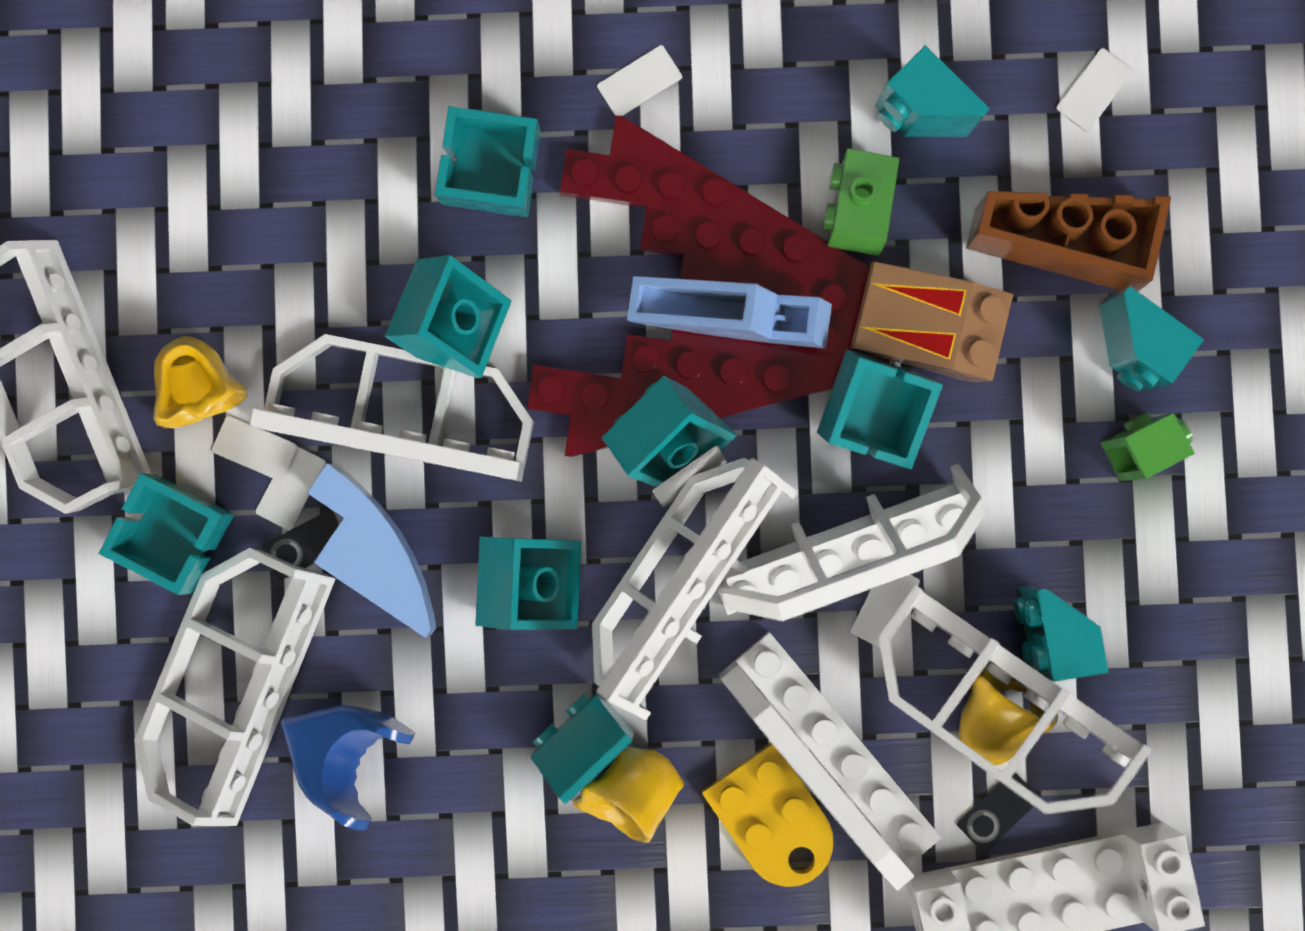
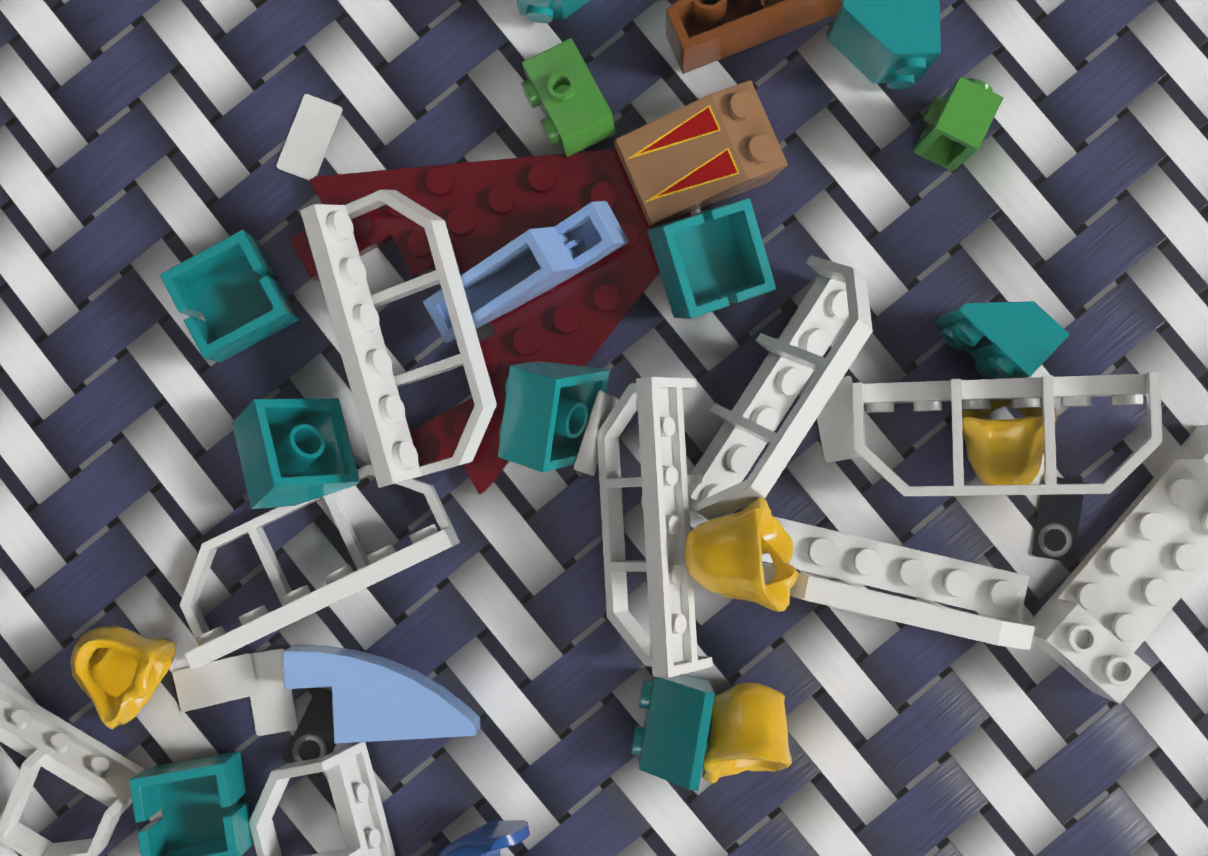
camera: 30 degrees left, 0 degrees up
teal slope [475,537,582,630] -> none
yellow plate [701,742,833,887] -> none
none -> white plate [300,190,497,488]
none -> yellow piece [684,497,798,612]

